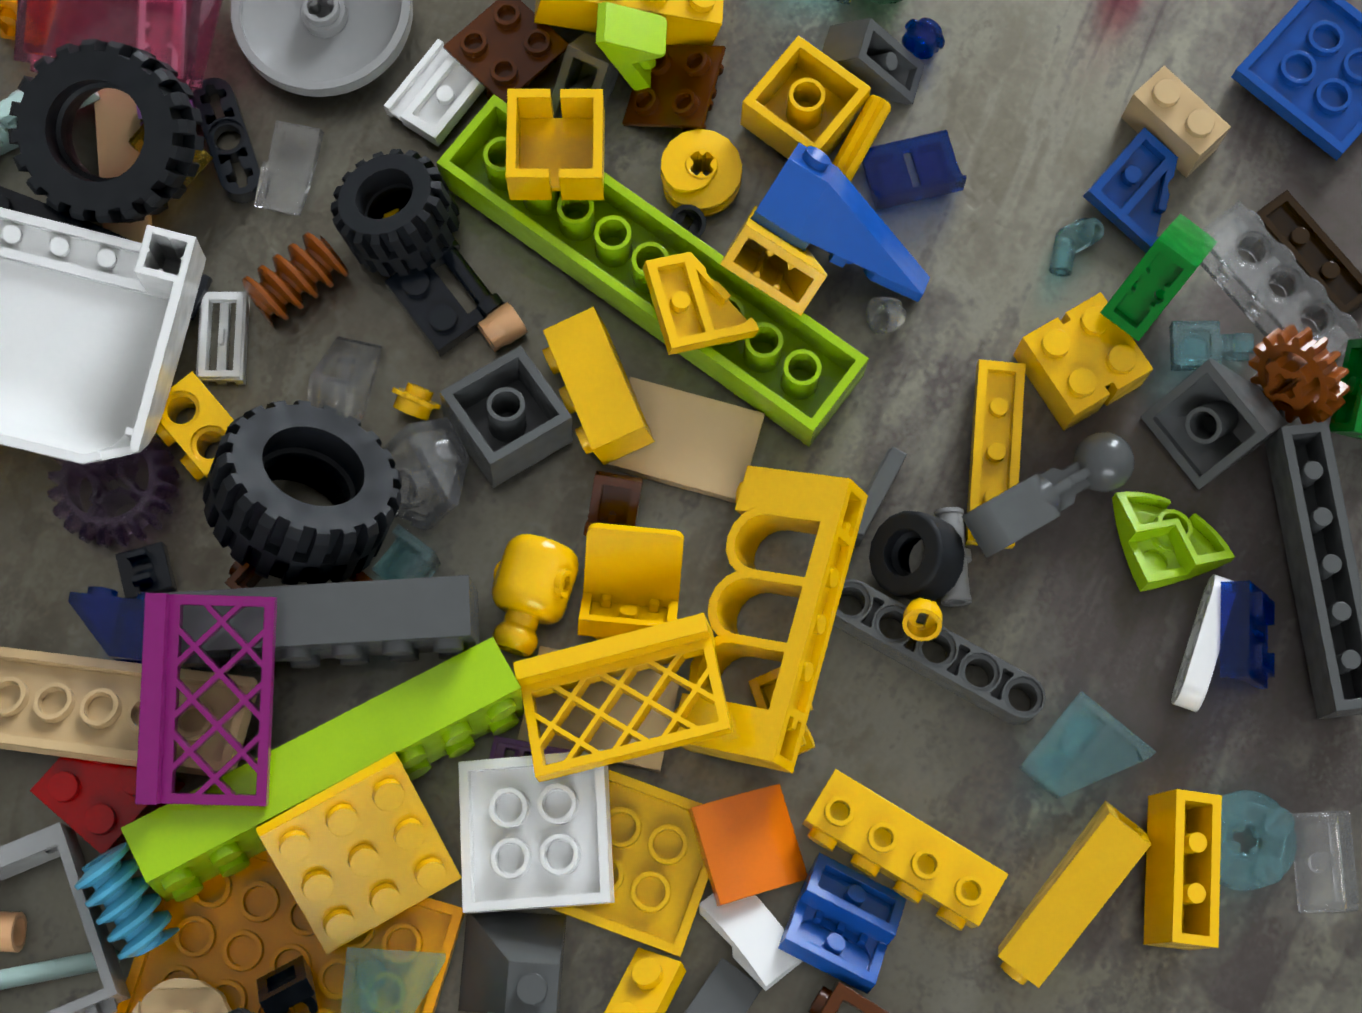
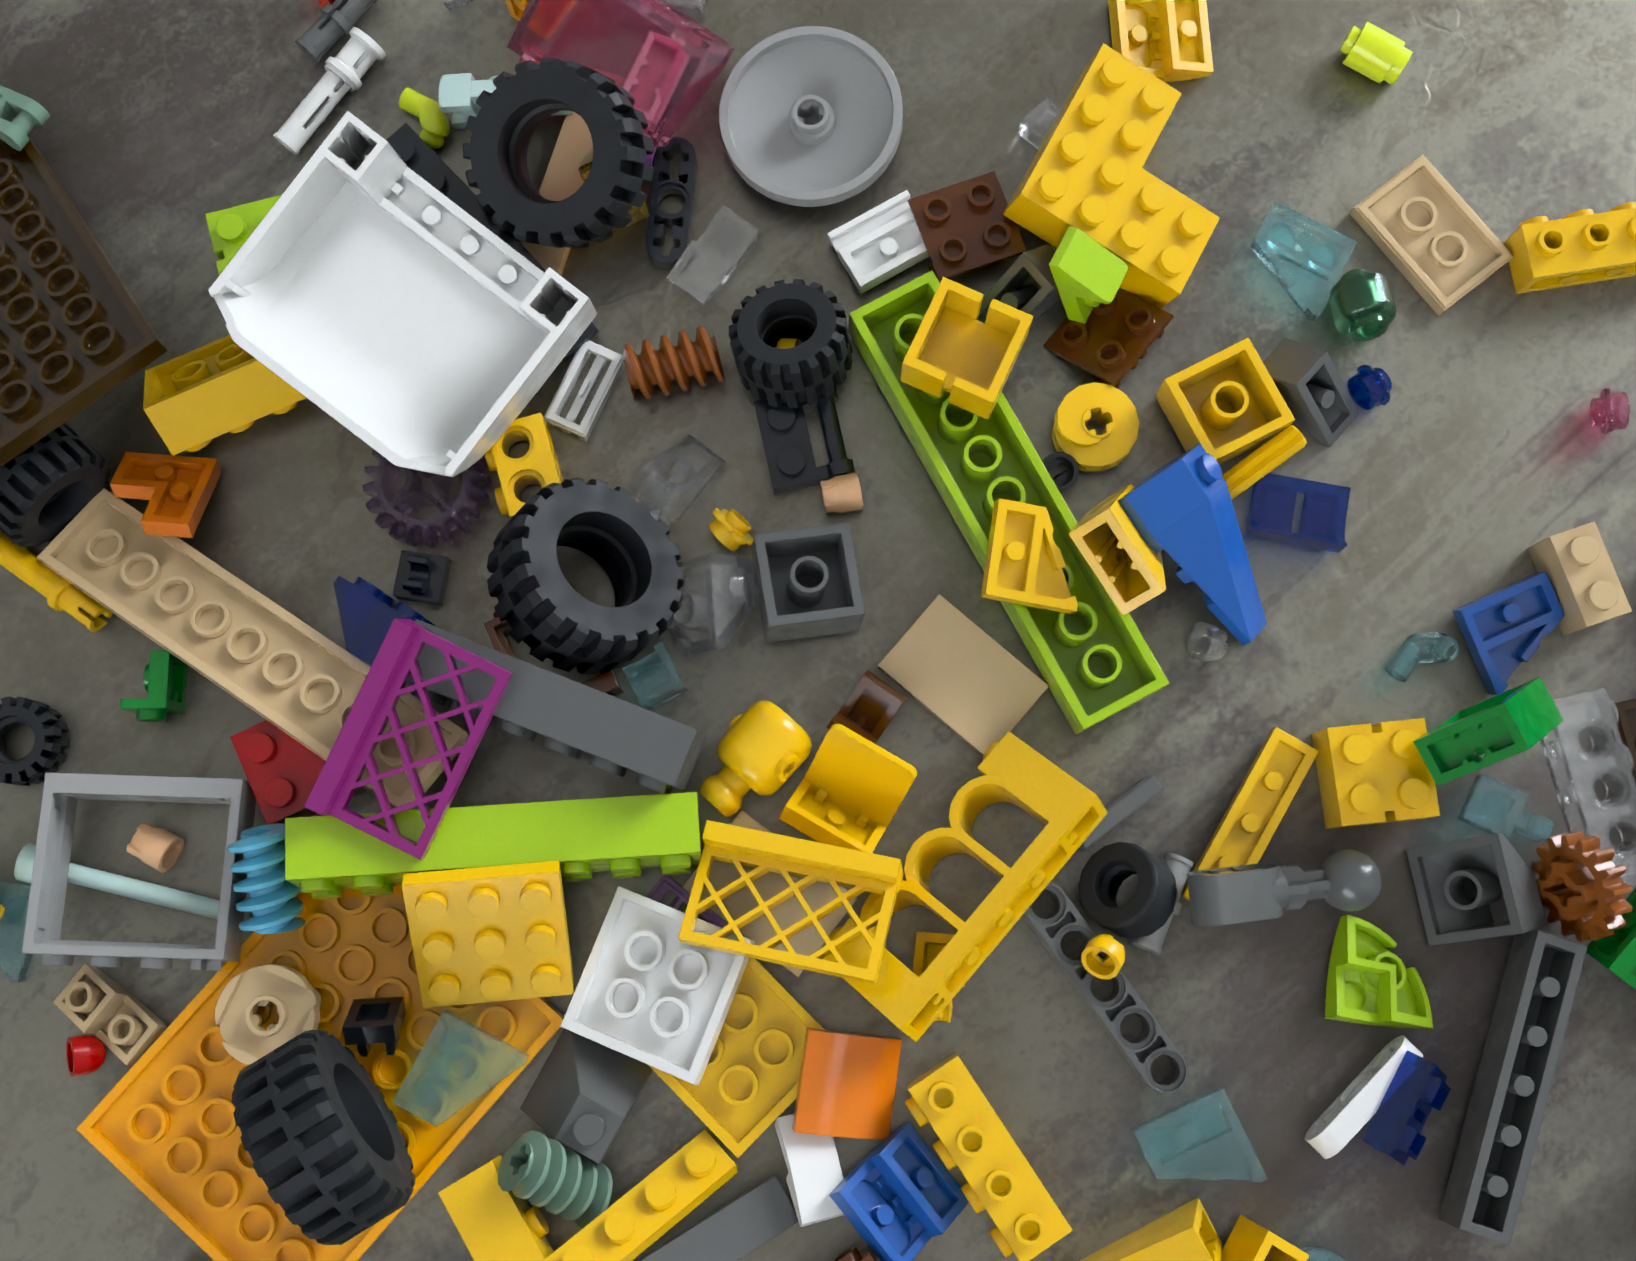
camera: 30 degrees right, 5 degrees up
yellow brick [542,306,655,465] -> none

